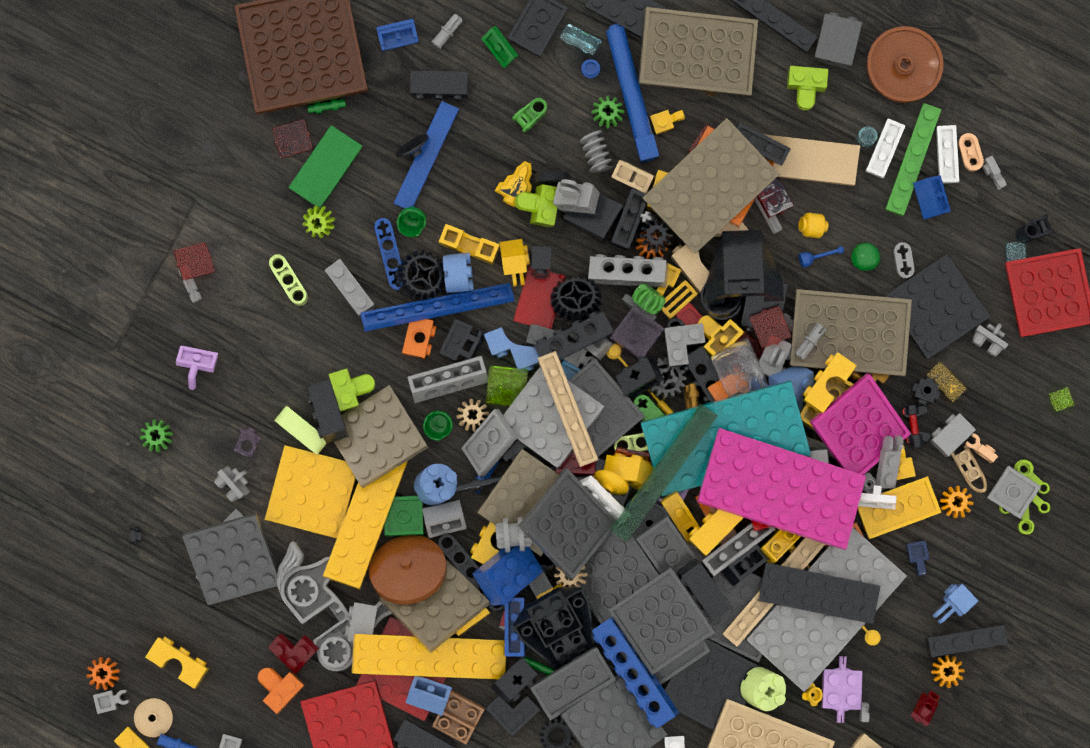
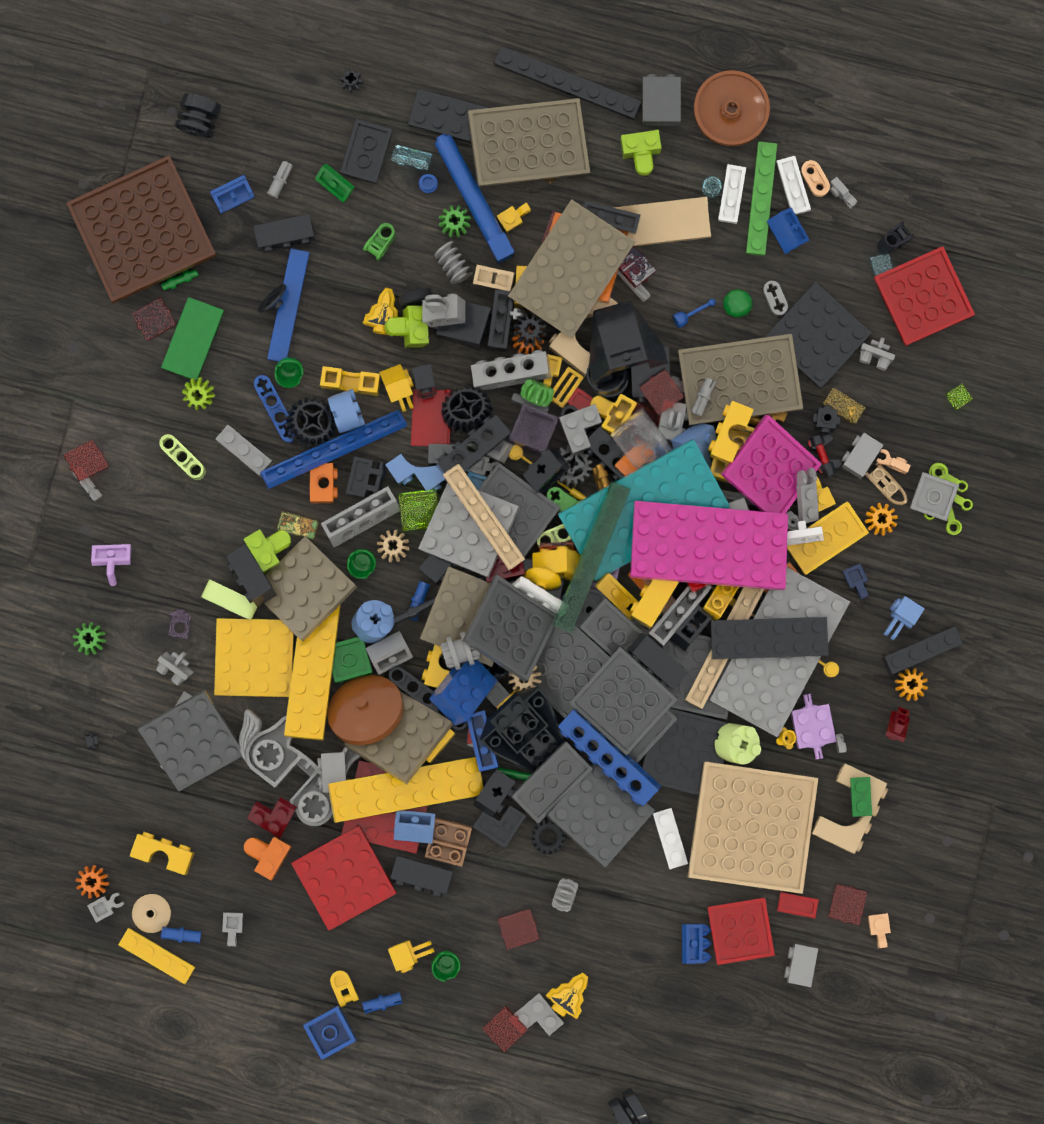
camera: 15 degrees left, 0 degrees up
light grey tile [461,409,518,477] -> none
yellow head [798,213,828,238] -> none
none -> clear yellow tile [277,511,319,540]

